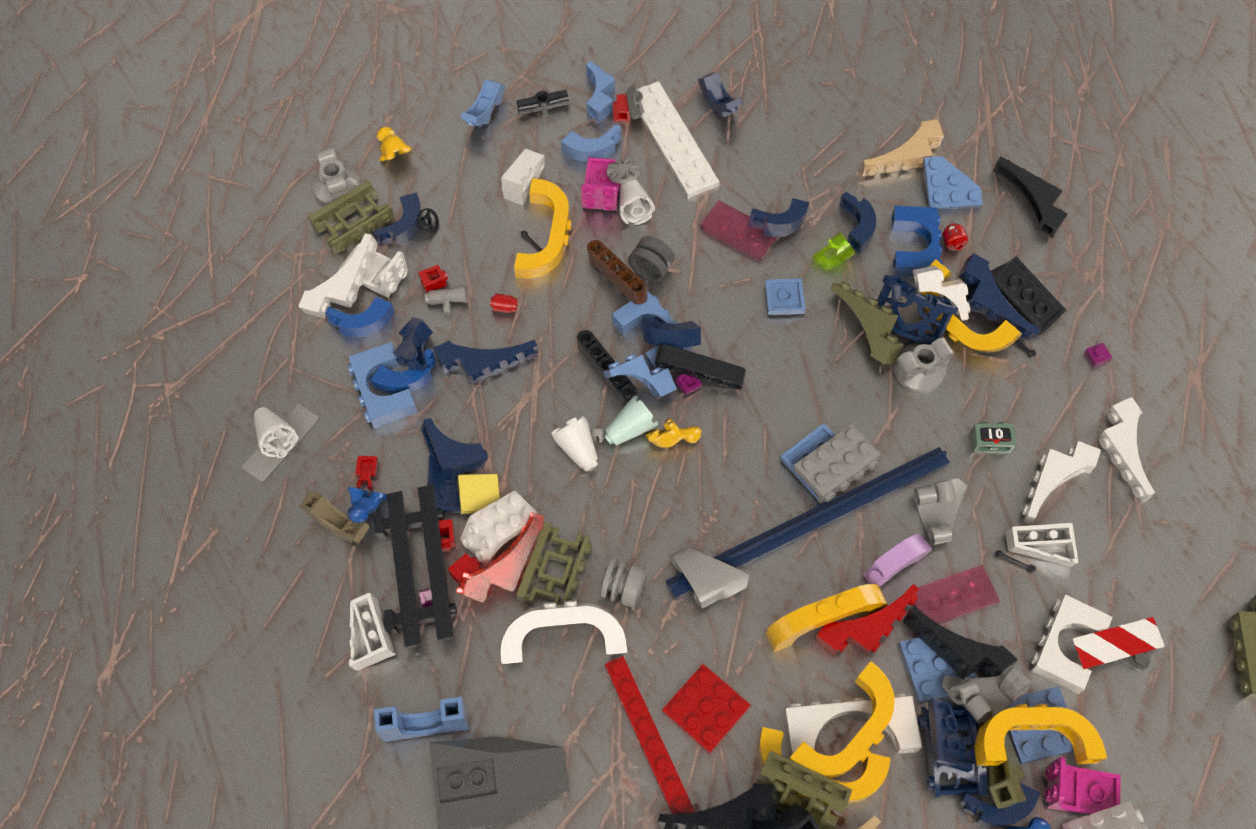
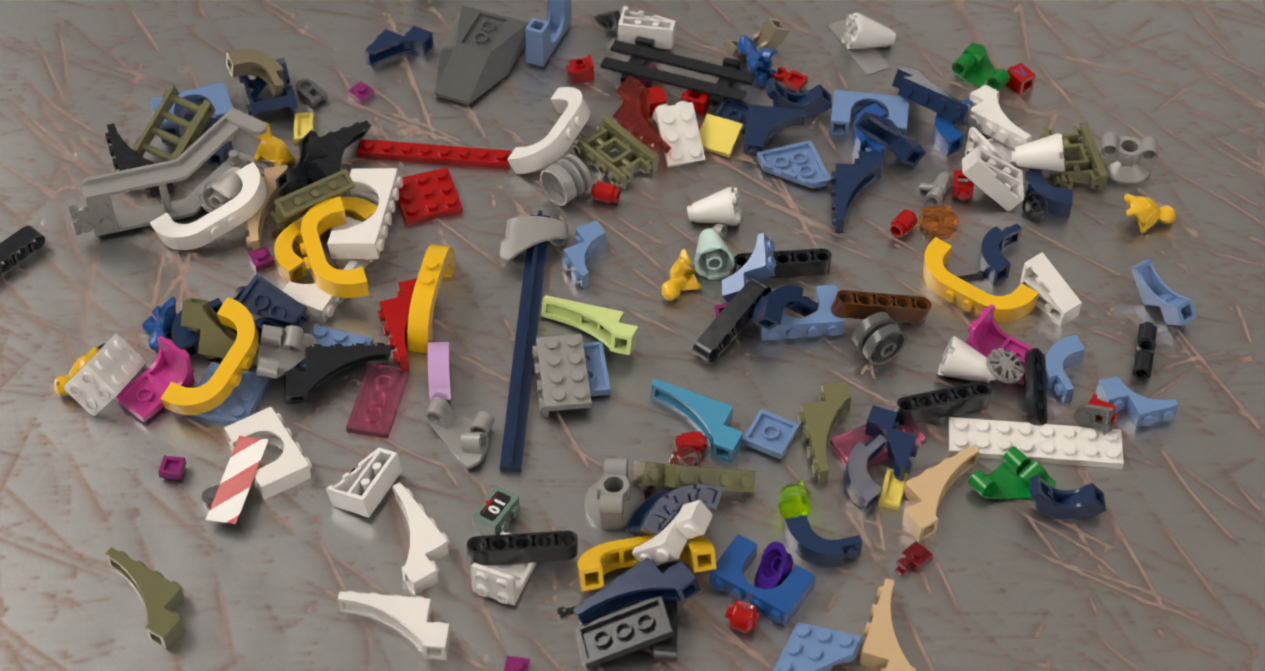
camera: 120 degrees right, 15 degrees down
none -> magenta plate [158,455,186,480]
none -> magenta plate [248,247,275,272]
none -> white arch [327,168,403,259]
none -> black beam [467,531,578,566]
none -> white bracket [471,531,537,606]
none -> yellowish green arch [541,295,638,355]
none -> medium blue arch [562,220,606,289]
none -> red brick [566,54,594,83]
none -> red brick [591,181,621,204]
none -> black plate [594,10,621,31]
none -> dark azure arch [651,379,743,464]
none -> clear red head [669,446,703,466]
none -> red brick [675,431,708,455]
none -> dark purple piece [754,541,793,589]
none -> medium blue plate [756,140,831,189]
none -> dark blue arch [767,78,832,117]
none -> olive arch [797,381,851,484]
none -> dark blue arch [865,405,919,481]
none -> light yellow tile [878,468,908,511]
none -> dark blue arch [892,67,972,124]
none -> black beam [895,381,992,425]
none -> dark red plate [895,541,933,576]
none -> tan arch [902,445,980,542]
none -> clear orange plate [918,205,958,240]
none -> green panel [952,42,1010,91]
none -> white wedge [962,146,1024,212]
none -> green panel [968,446,1056,500]
none -> dark blue arch [979,224,1022,285]
none -> red brick [1006,63,1036,96]
none -> white cone [1011,133,1065,172]
none -> black plate [1024,348,1048,426]

